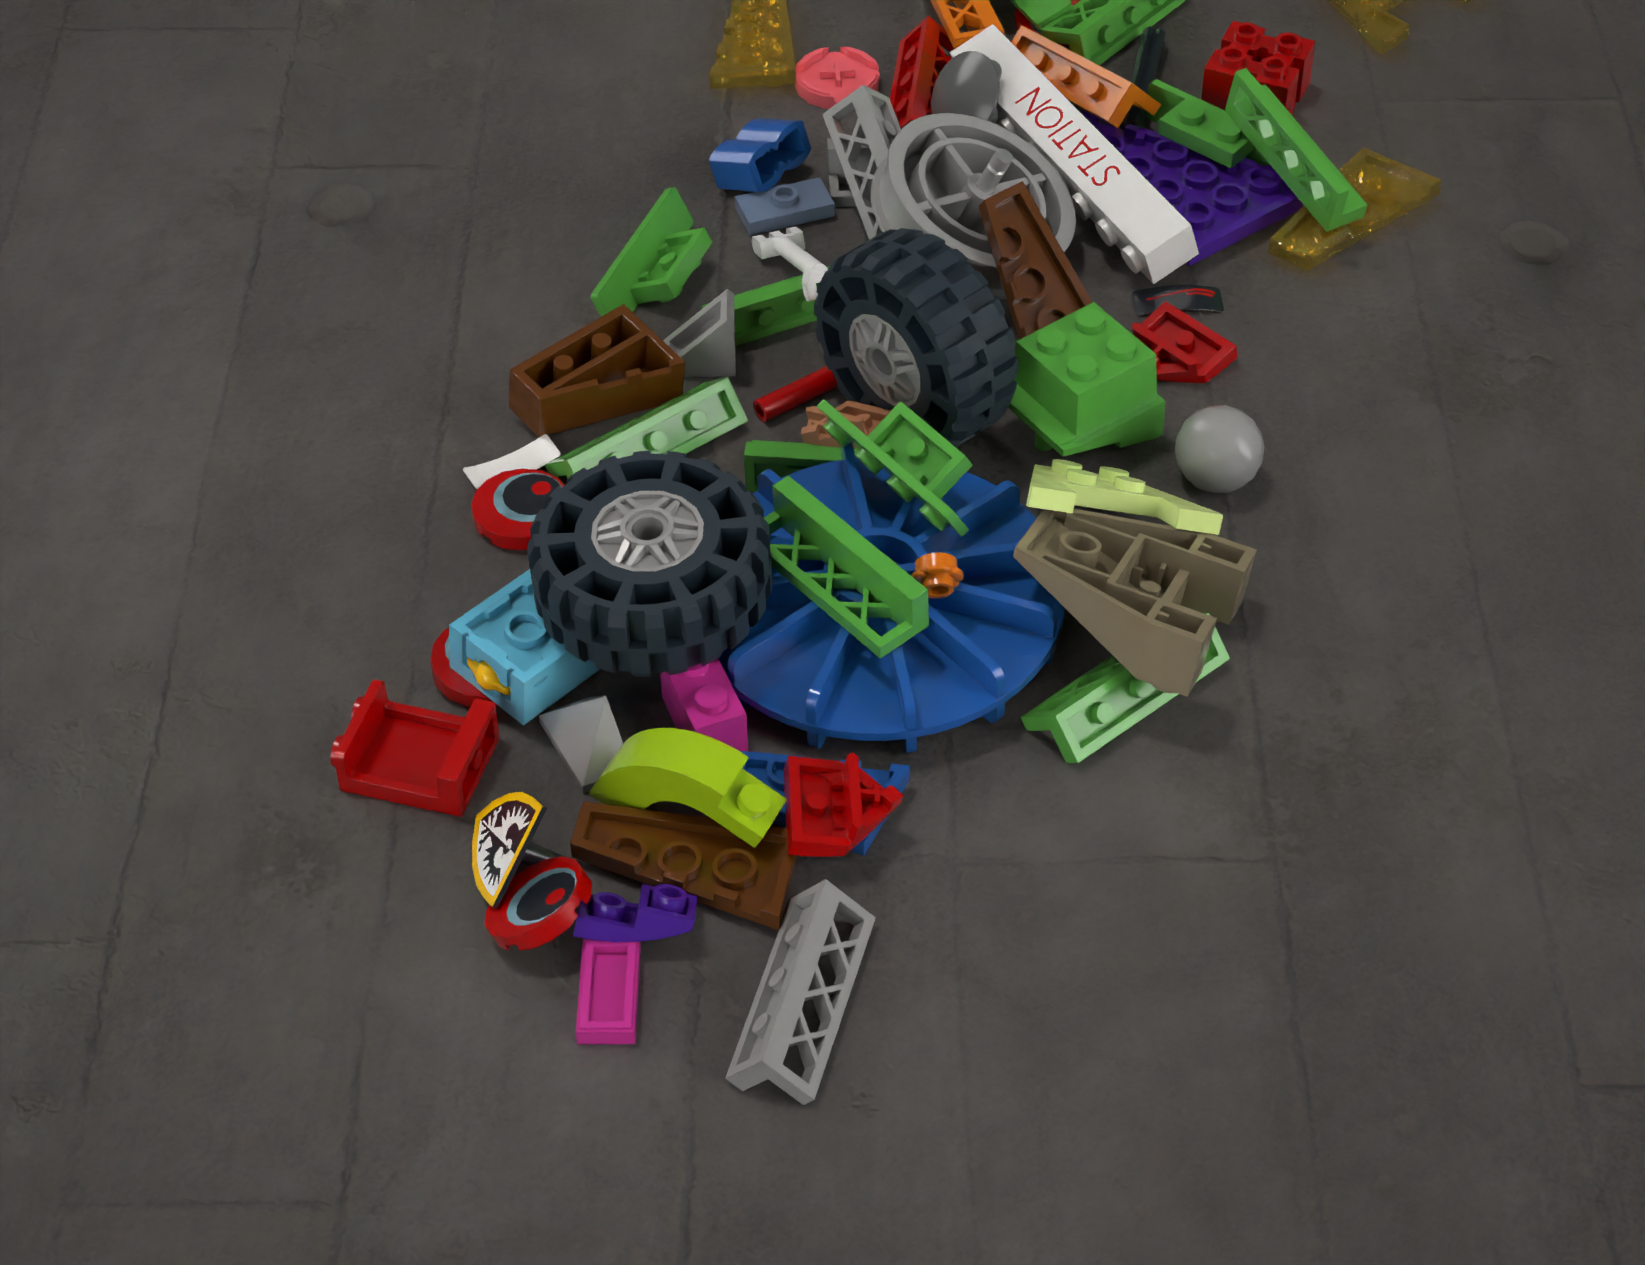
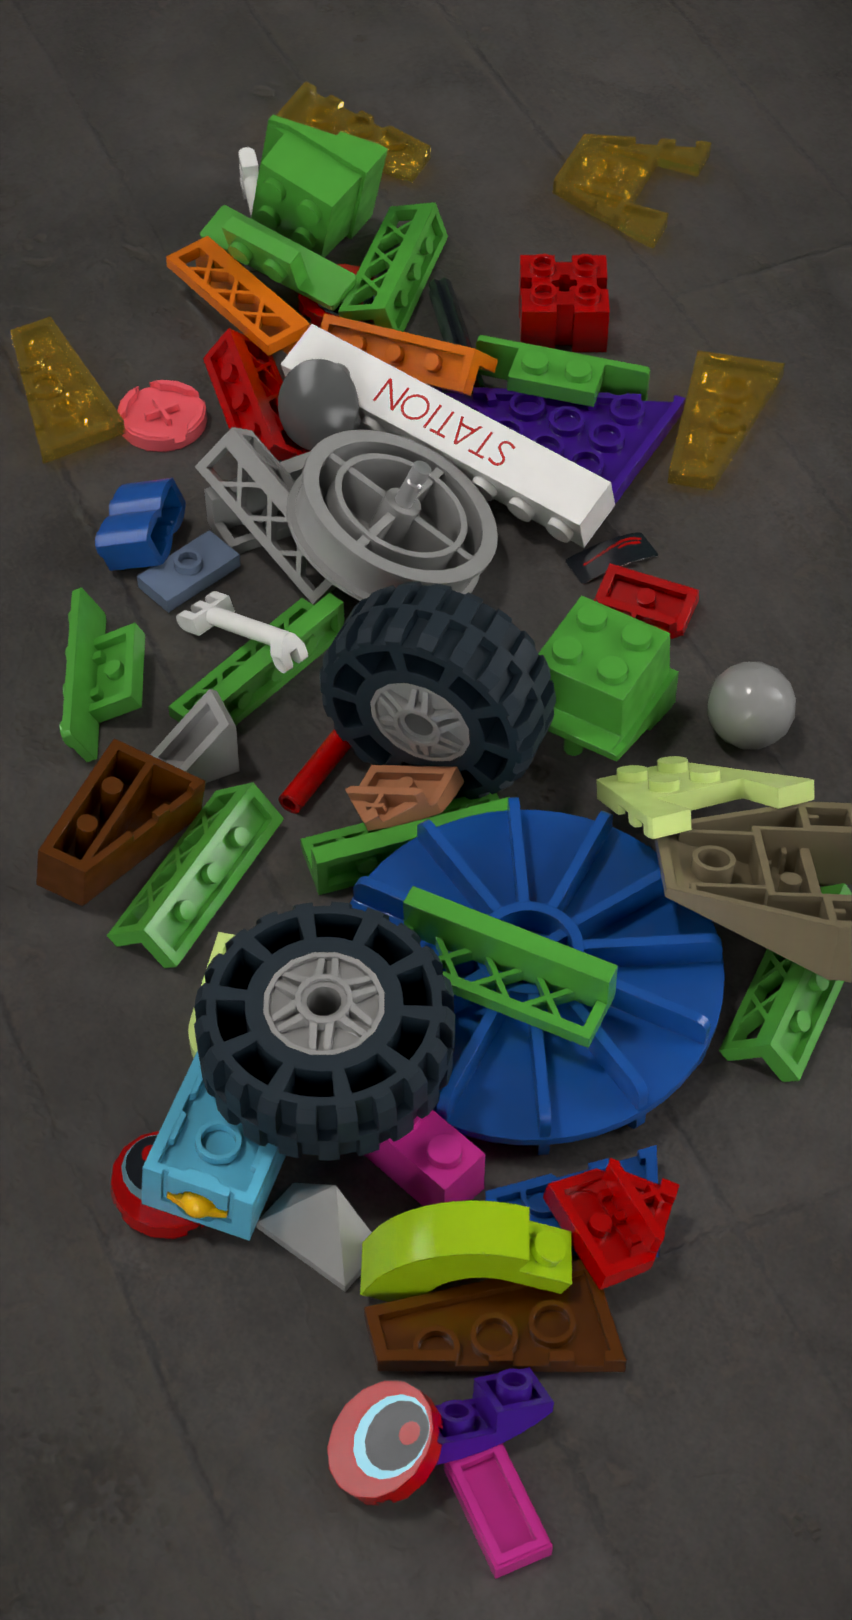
camera: 25 degrees left, 5 degrees up
red panel [330,679,500,817] -> none
white sticker [463,434,561,489] -> none
tile [471,468,565,550] -> none
shield [472,792,566,909] -> none
light grey fence [725,879,876,1105] -> none
bright green bracket [816,399,973,537] -> none
orange plate [911,552,964,598] -> none
reddish brown wing [978,181,1092,340] -> none
bright green fence [1225,68,1368,232] -> none

